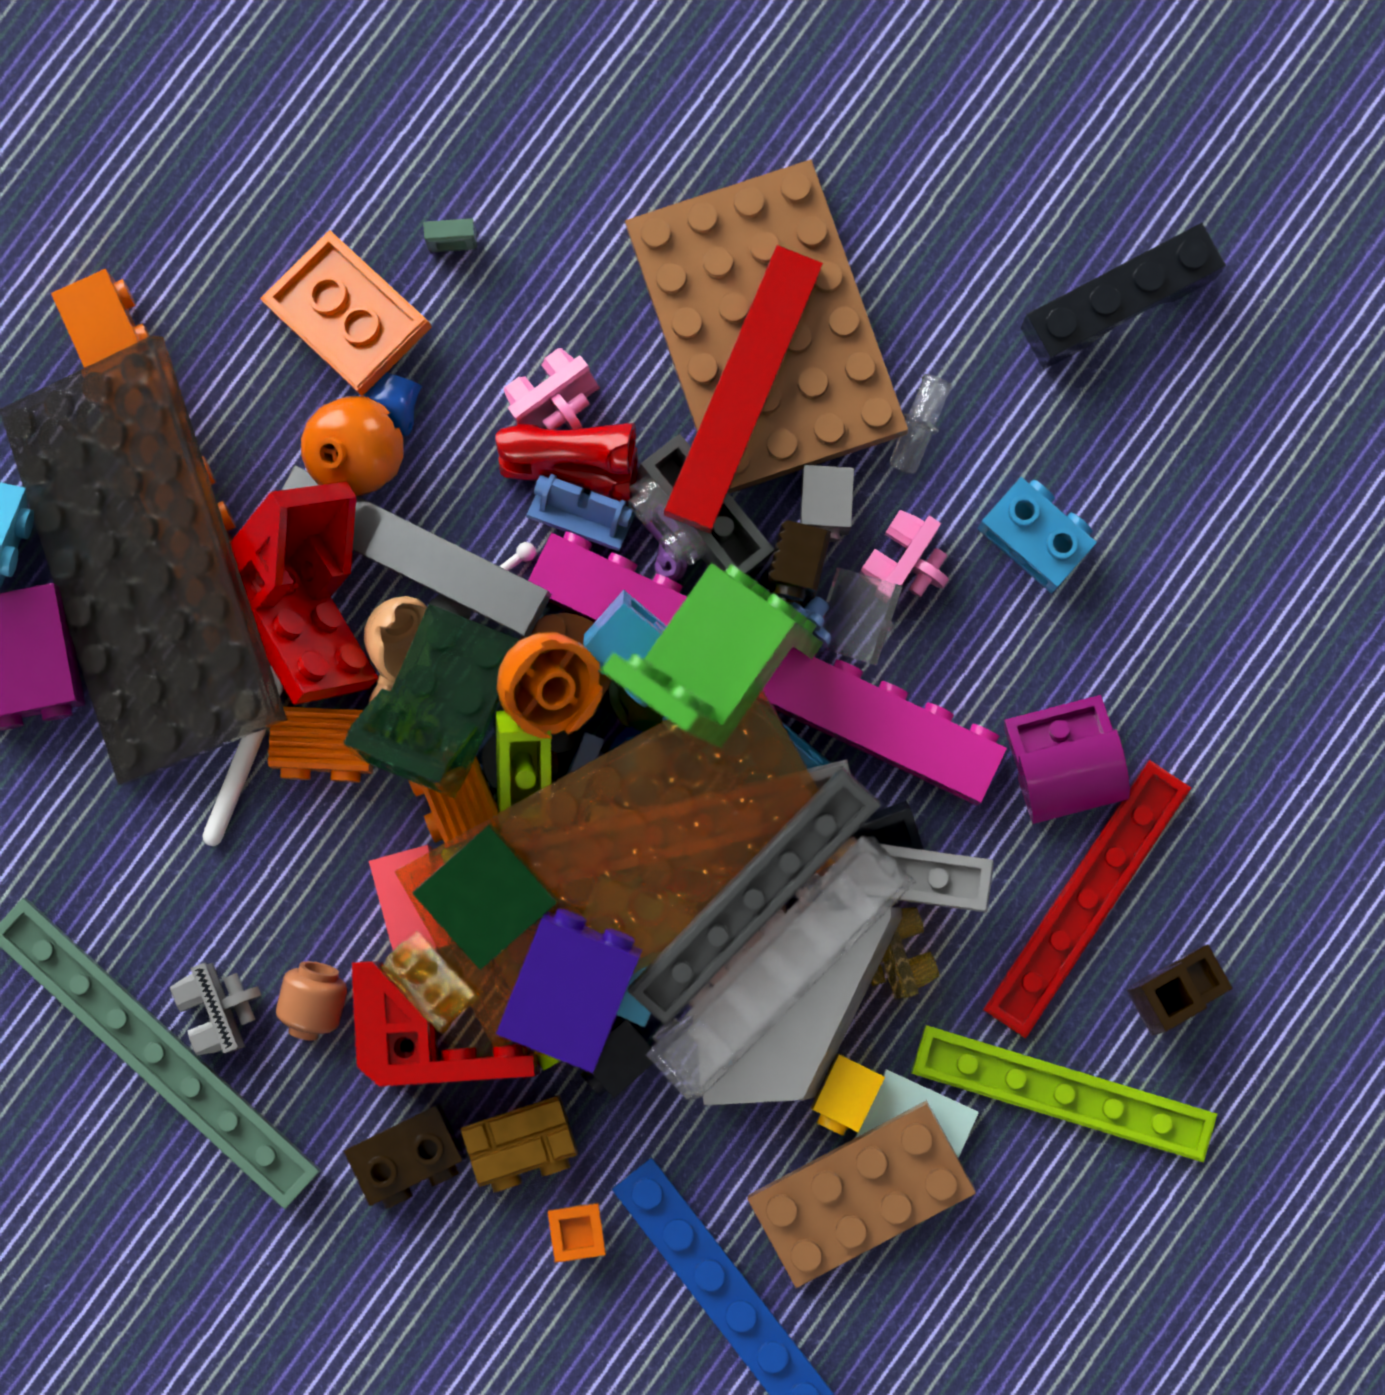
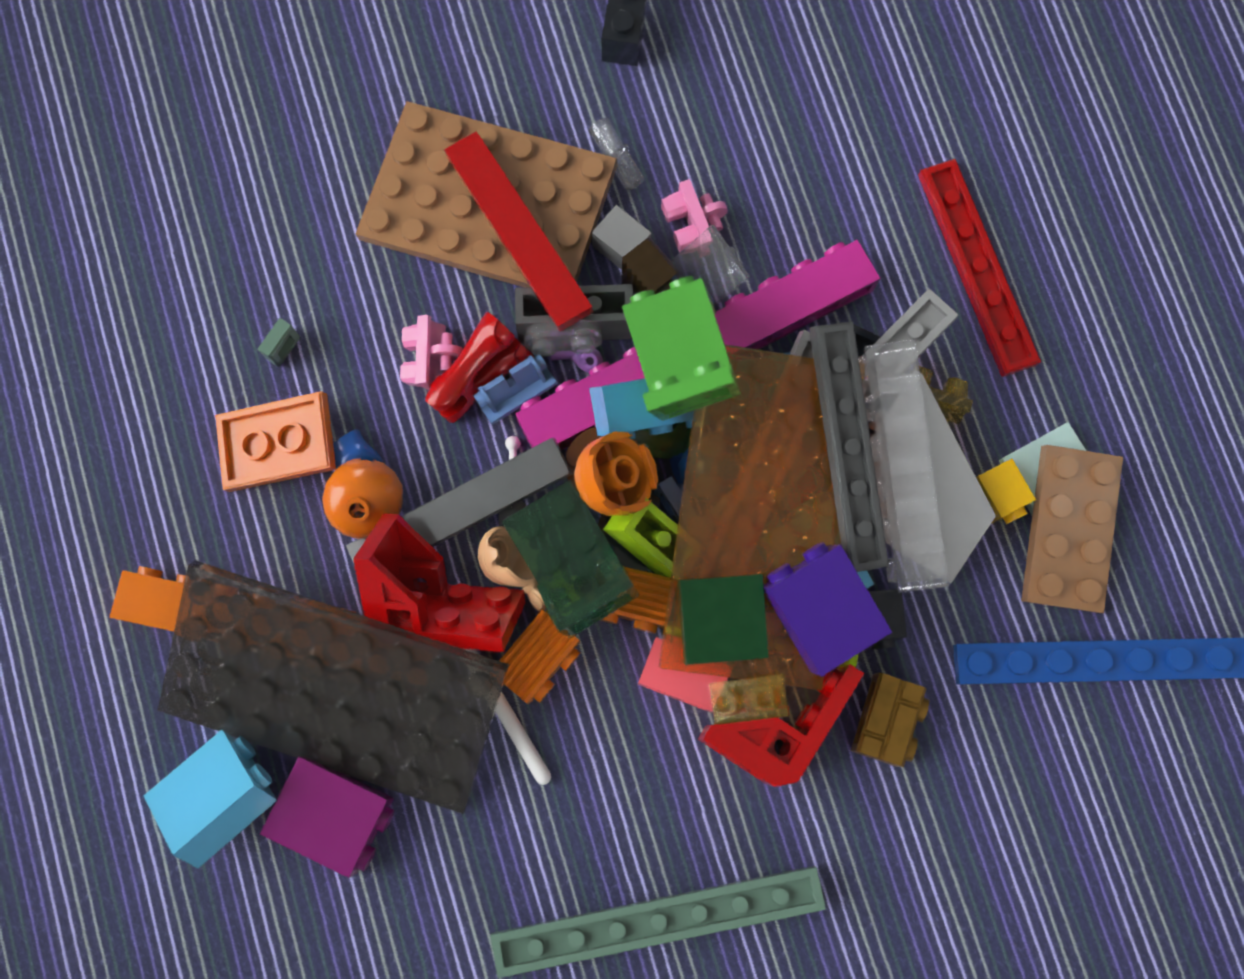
camera: 55 degrees left, 5 degrees down
light grey hips [170,962,262,1056] -> none
nougat head [276,961,347,1040] -> none
dark brown brick [344,1104,466,1209] -> none
orange tile [547,1202,606,1263] -> none
lime tile [911,1025,1218,1163] -> none
dark azure brick [977,477,1097,594] -> none
magenta brick [1004,695,1130,824] -> none
dark brown brick [1126,944,1233,1036] -> none

